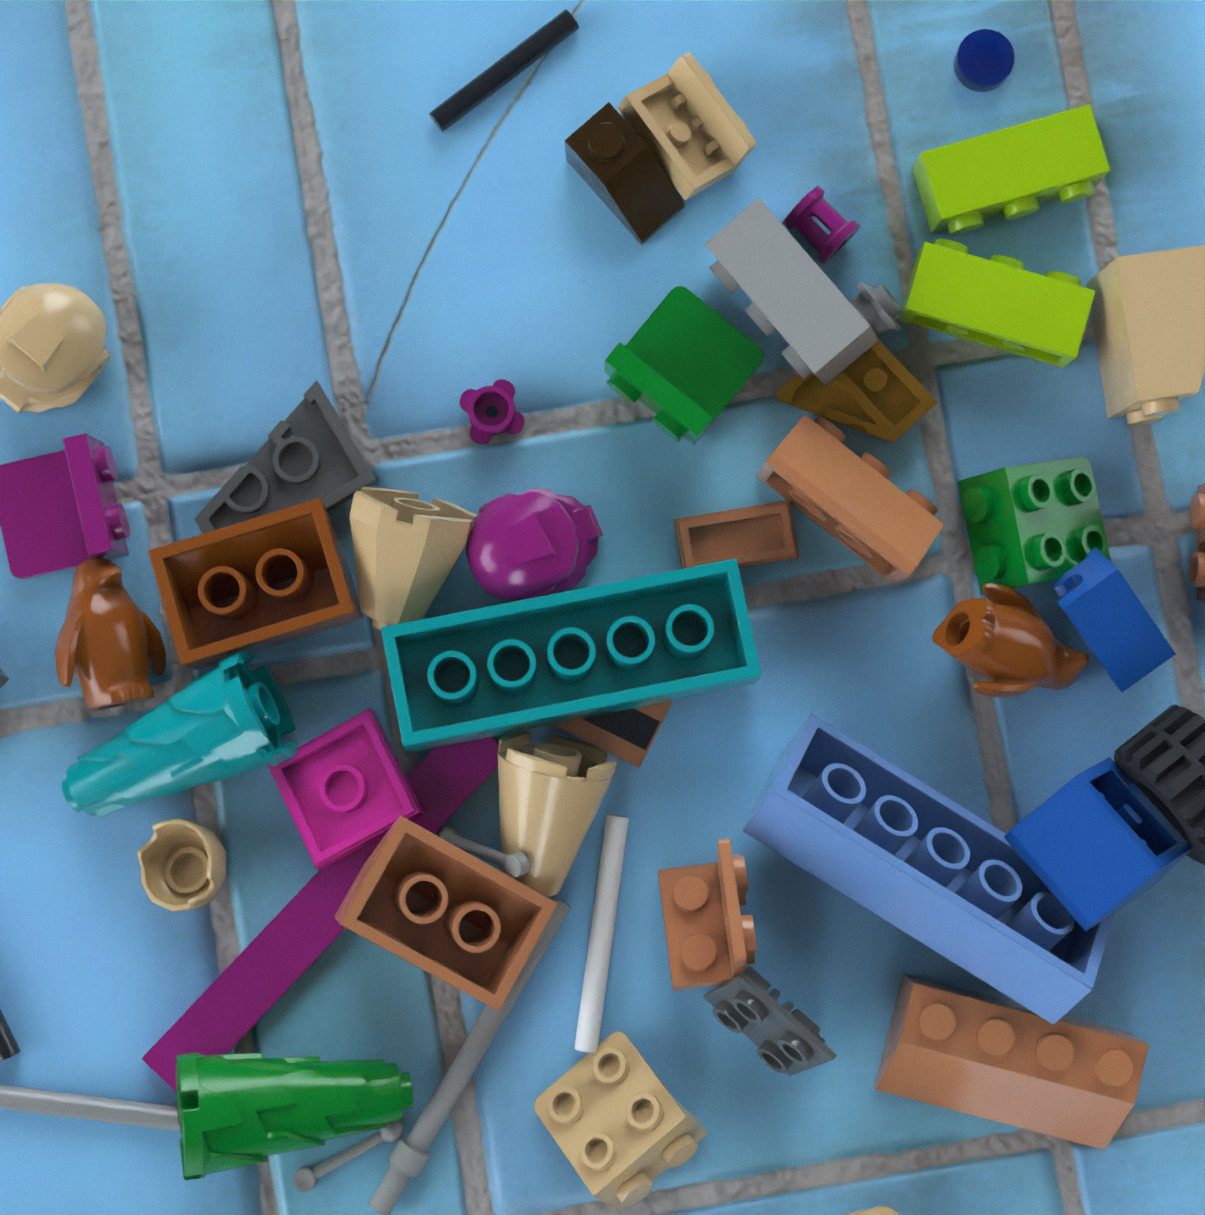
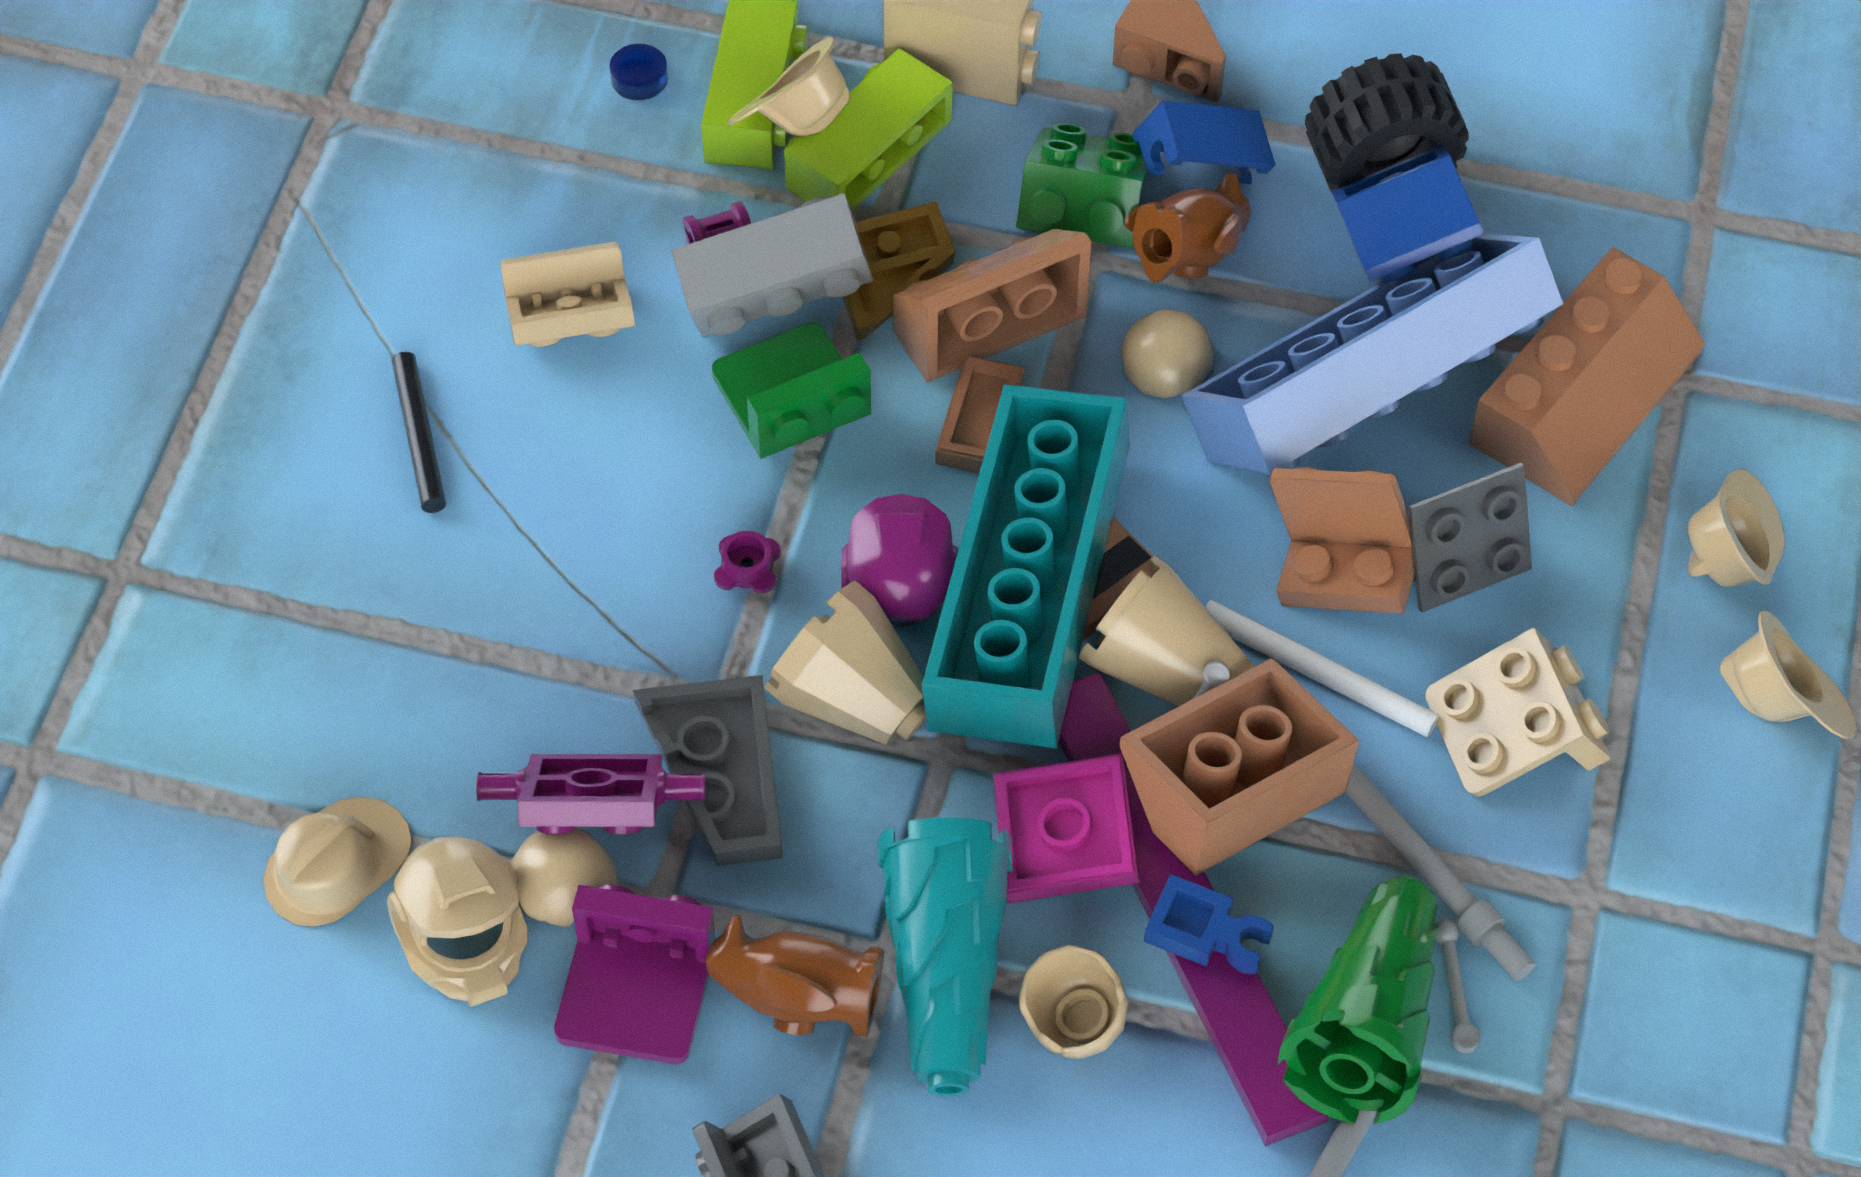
camera: 70 degrees left, 30 degrees down
dark orange slope [148,498,364,670] -> none
dark brown slope [565,102,685,245] -> none
none -> tan piece [263,796,412,927]
none -> magenta plate [476,754,706,834]
none -> tan hair [510,828,618,927]
none -> tan piece [727,36,850,136]
none -> tan hair [1120,309,1215,399]
none -> blue plate [1144,874,1274,974]

